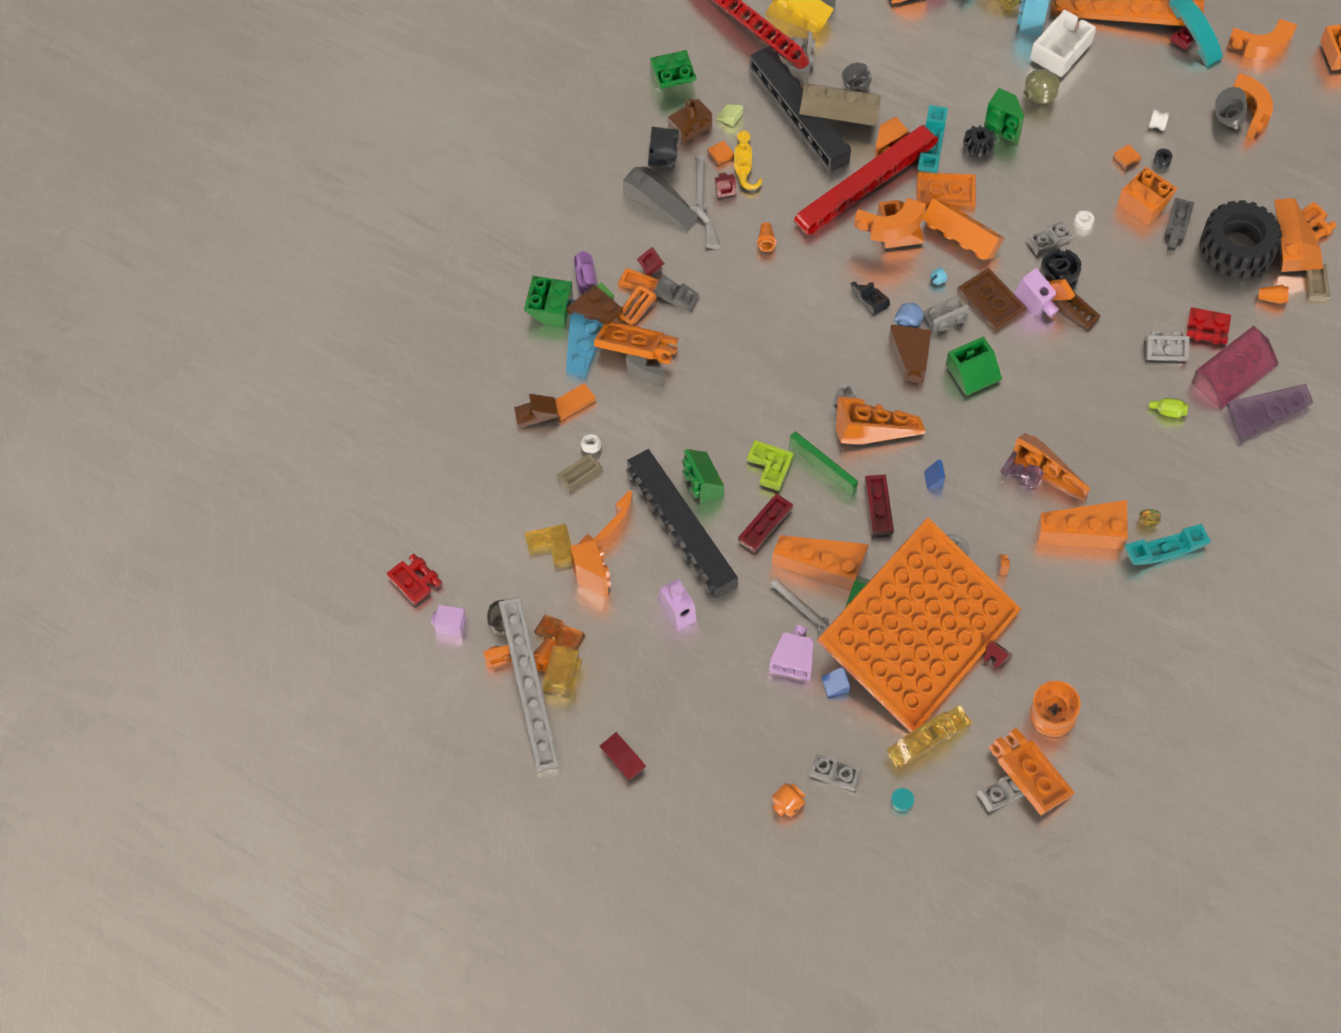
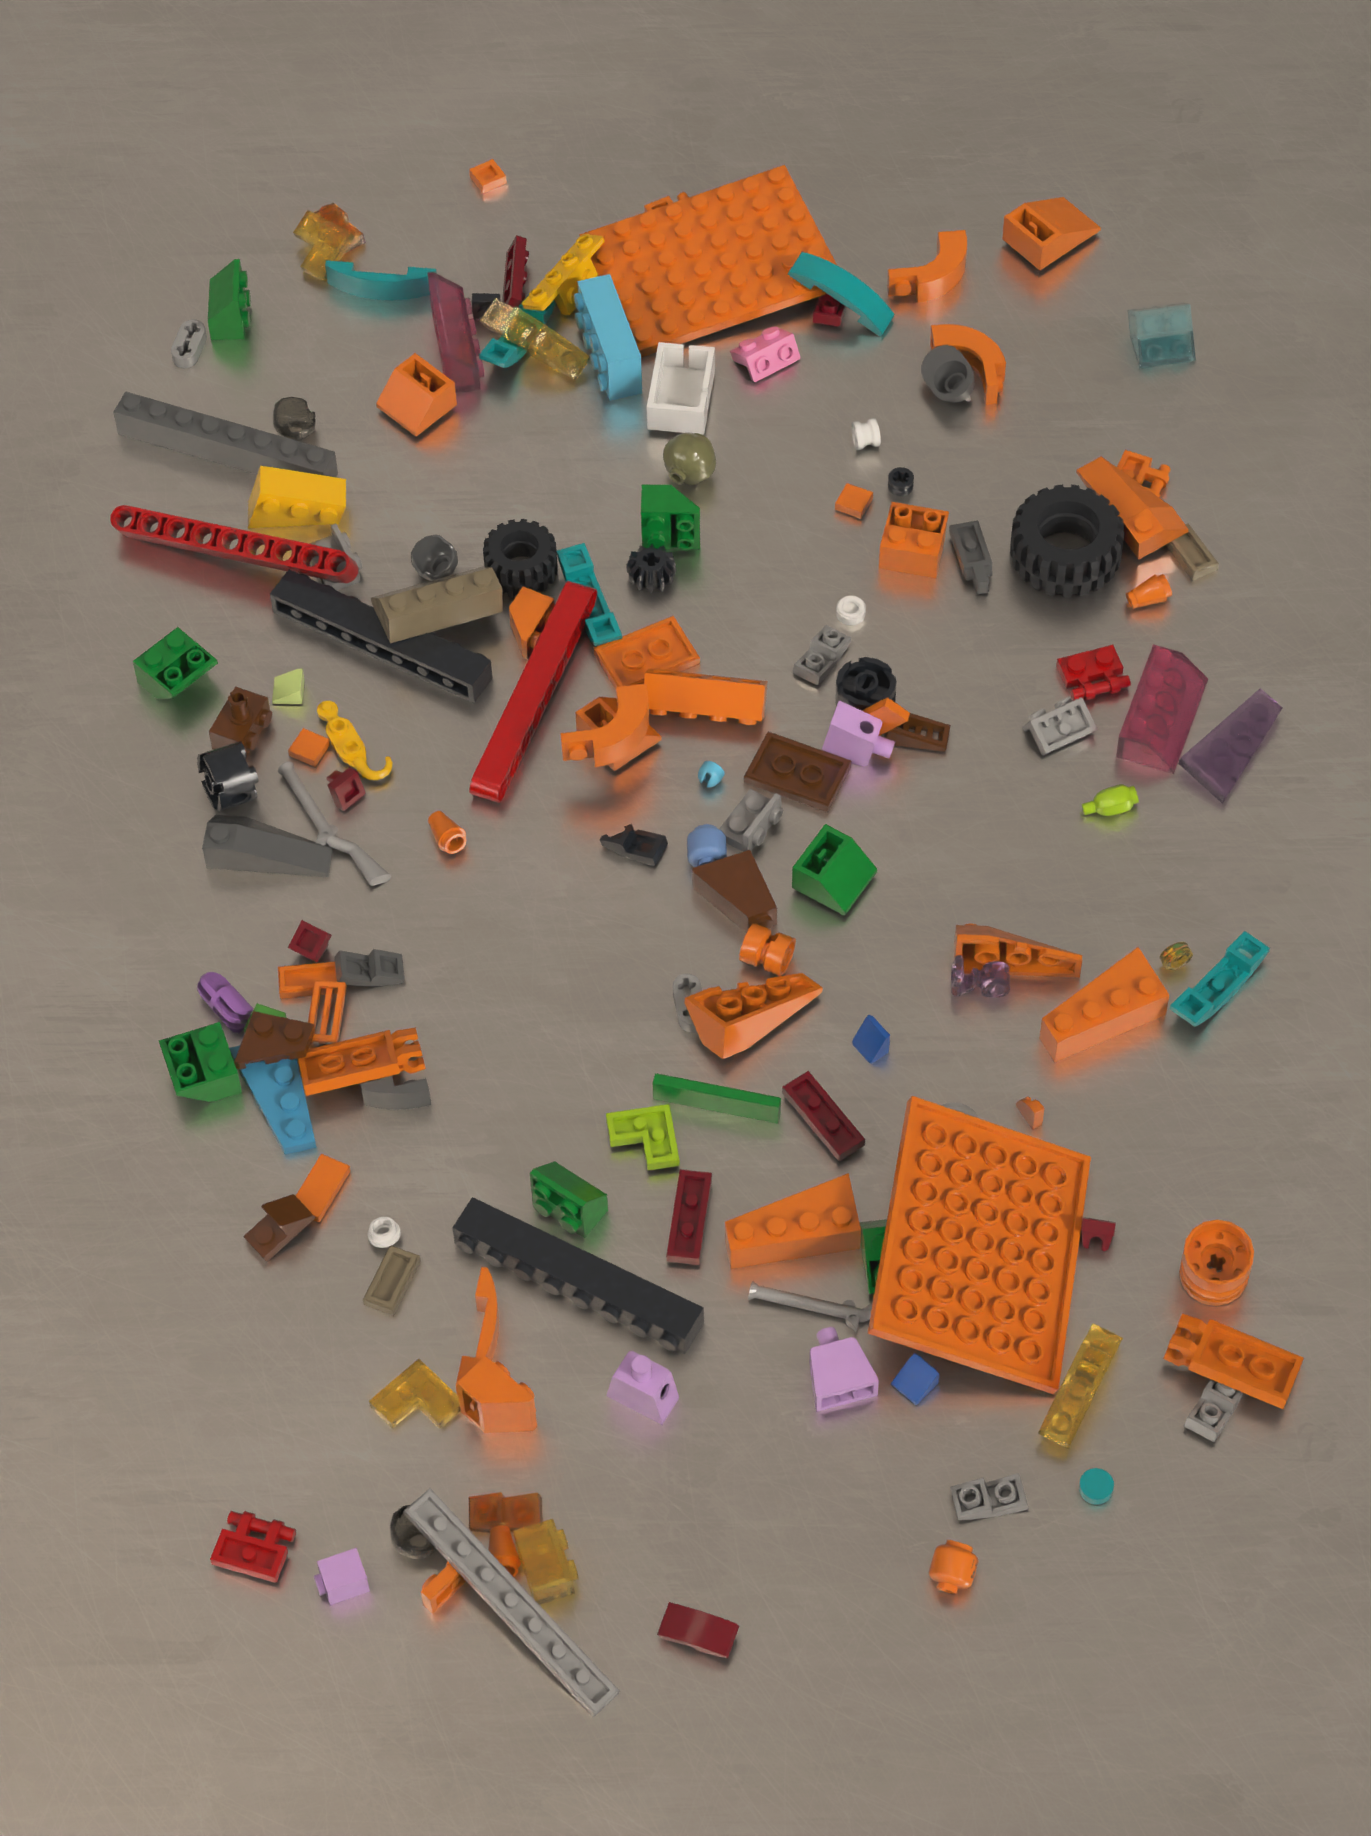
camera: 30 degrees left, 5 degrees down
none -> black tyre [483,519,558,598]
none -> bright pink bracket [730,327,800,382]
none -> orange wheel [739,923,796,976]

